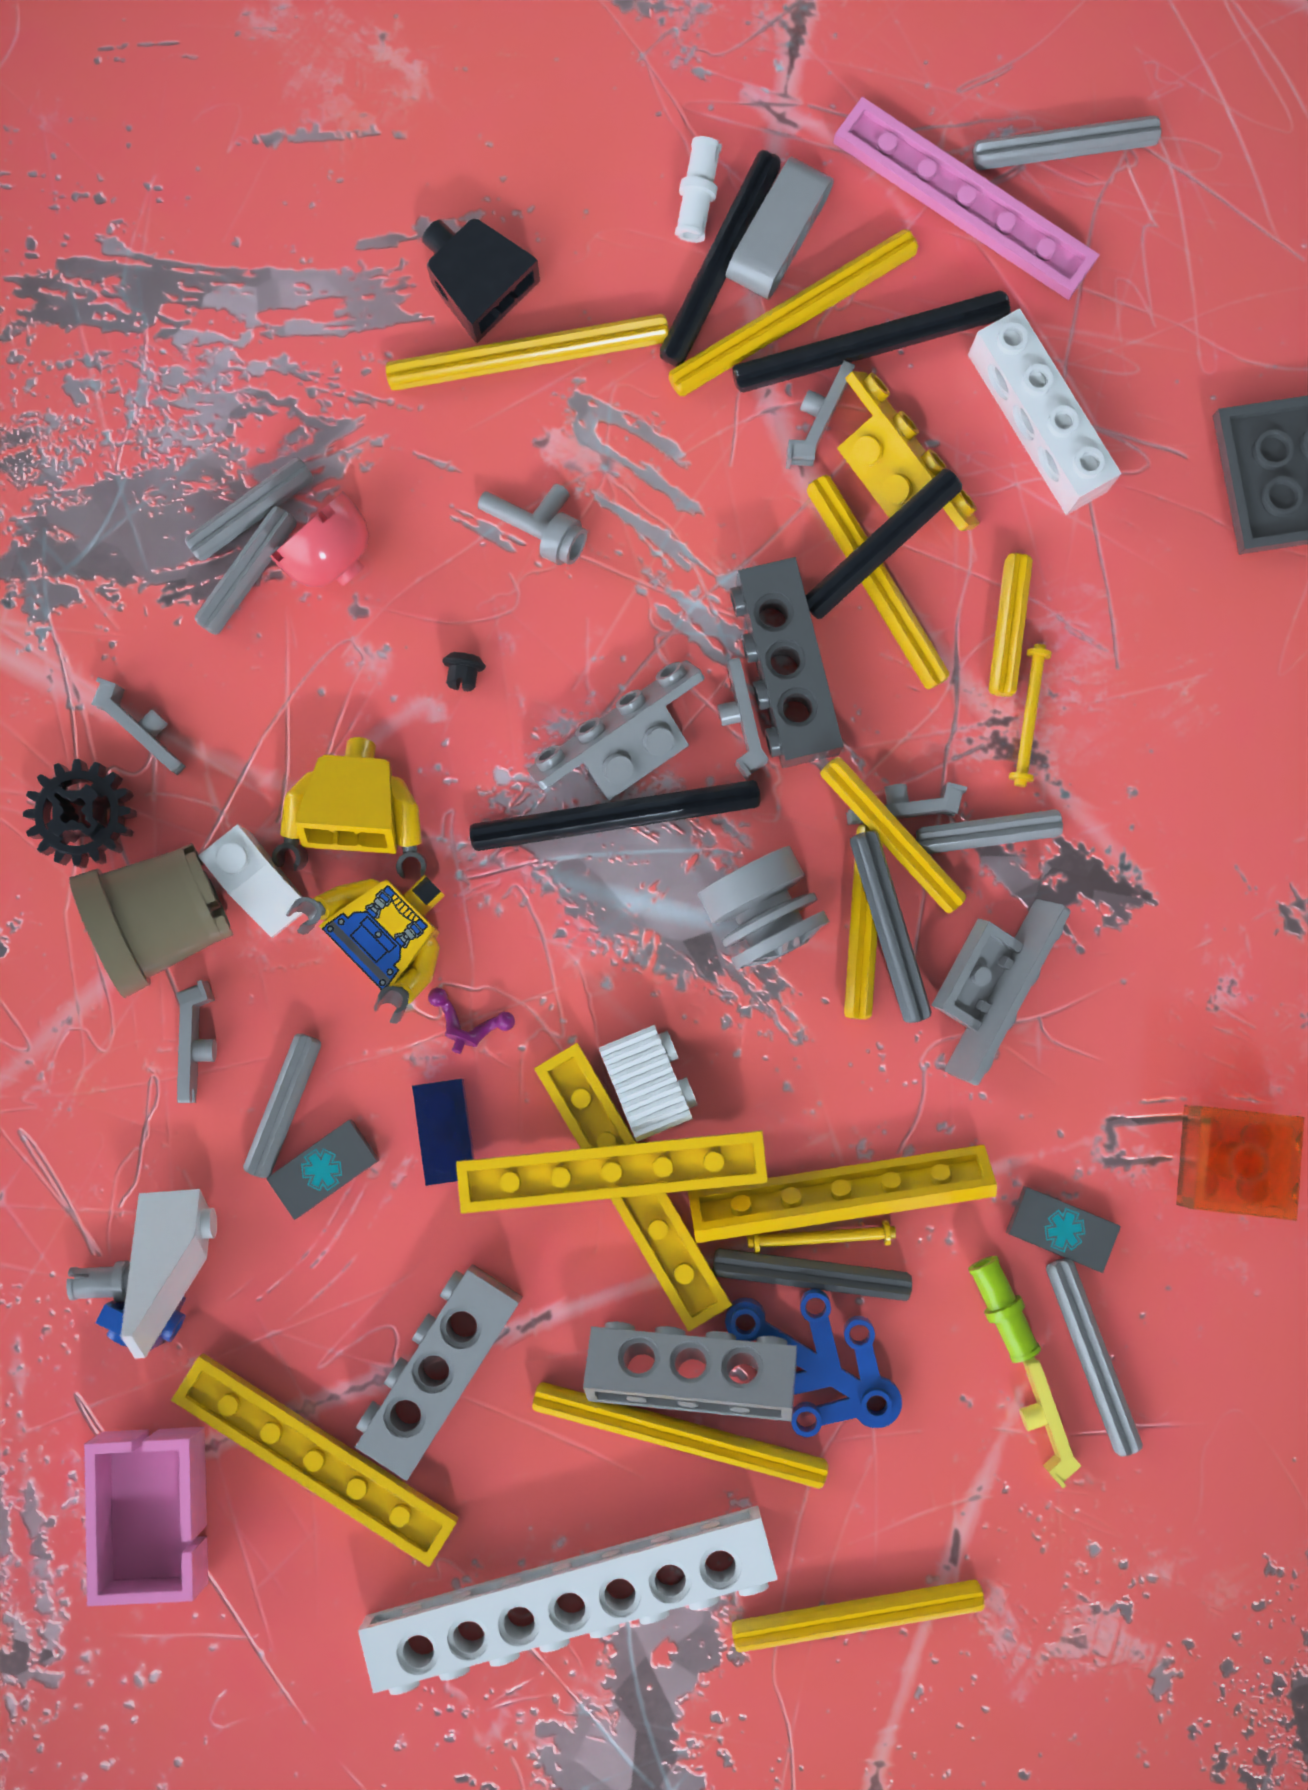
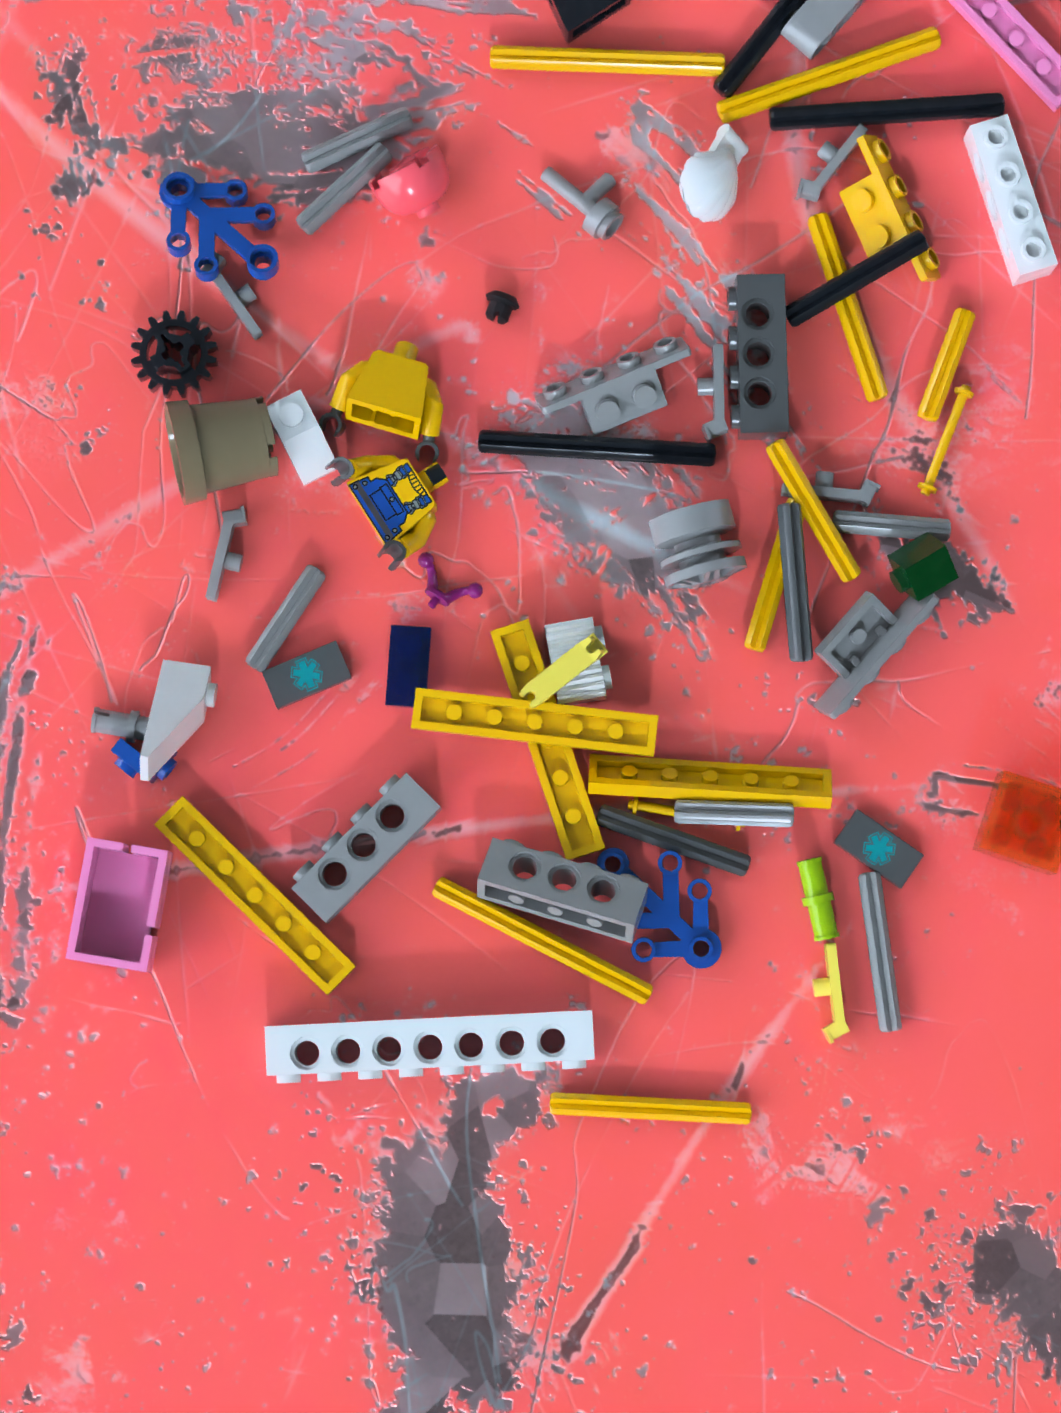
camera: 10 degrees right, 0 degrees up
none -> blue plant [159,172,279,282]
none -> light yellow piece [519,633,609,709]
none -> light grey axle [674,799,794,827]
none -> white animal [679,124,749,223]
none -> dark green brick [887,532,959,602]

